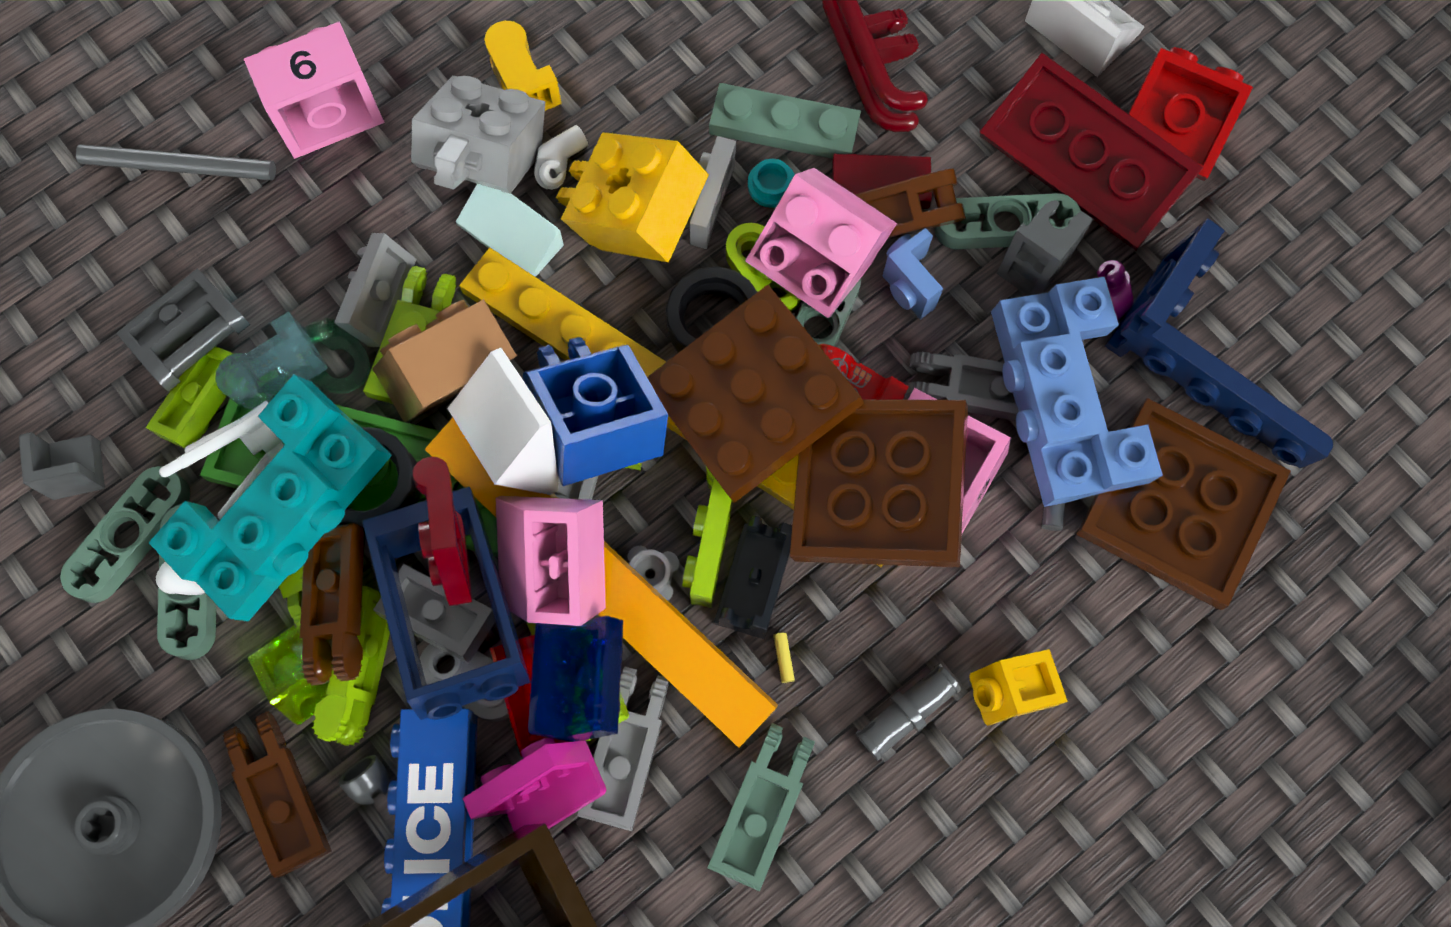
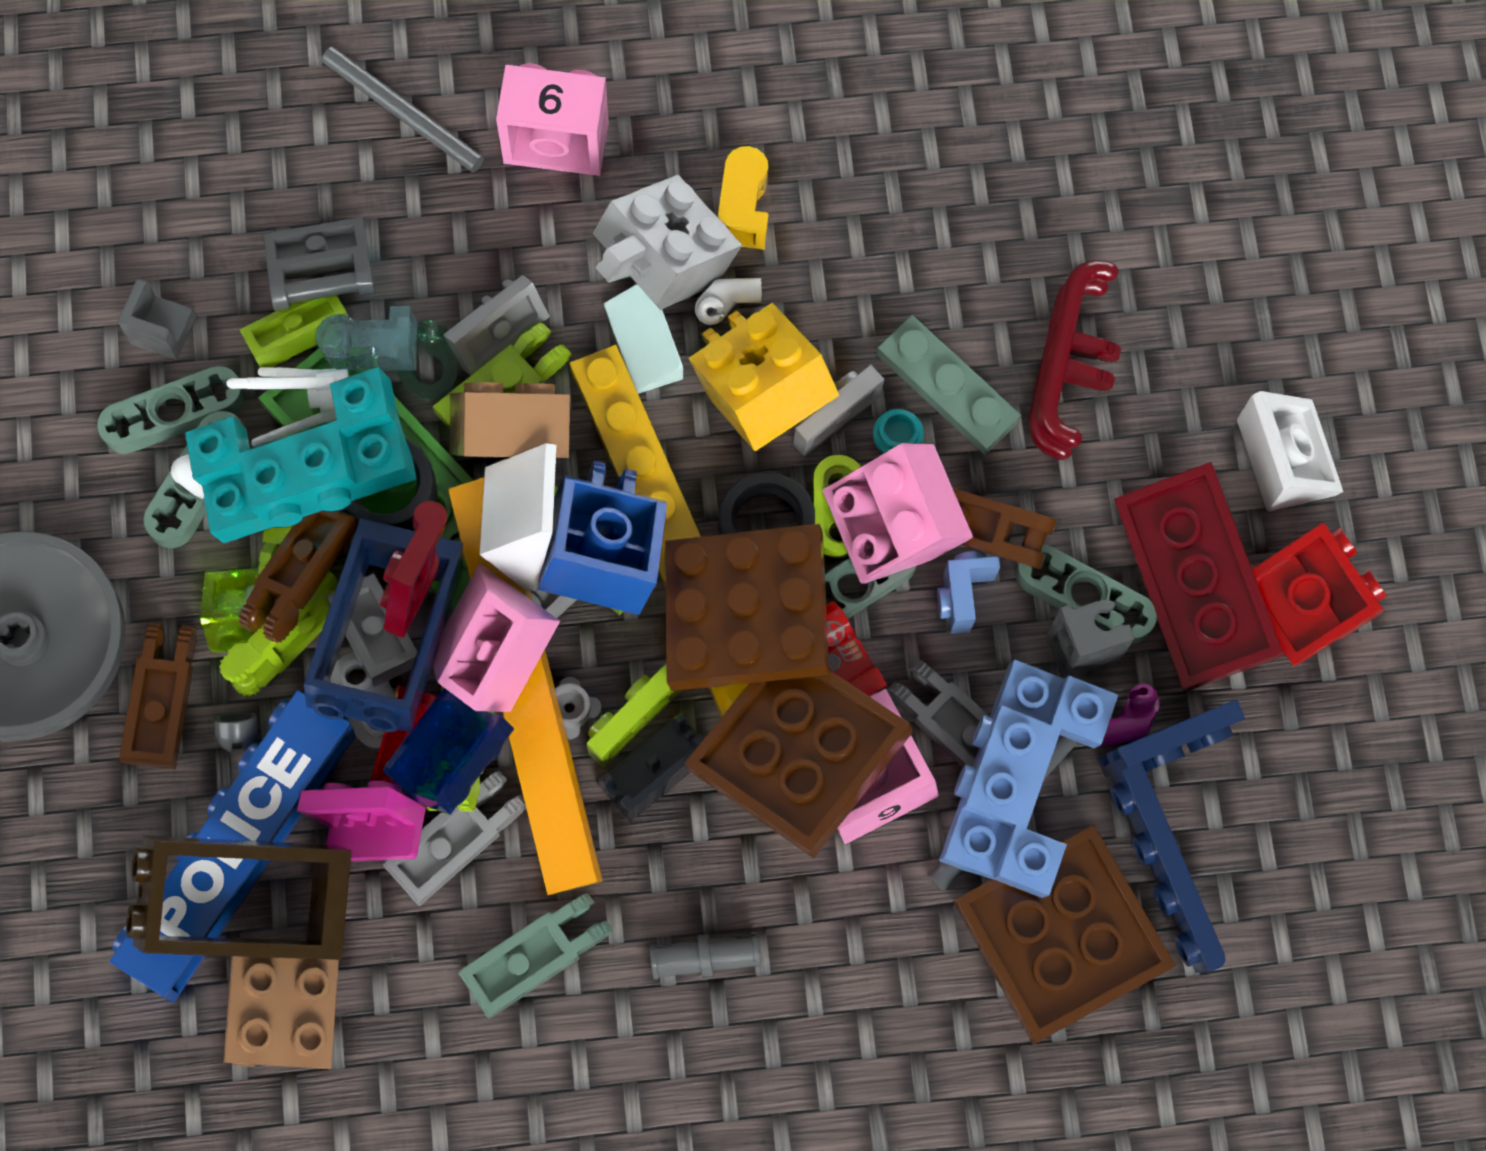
camera: 30 degrees right, 0 degrees up
light yellow piece [773,633,795,683] -> none
dark red tile [832,154,932,209] -> none
yellow bracket [969,649,1068,726] -> none

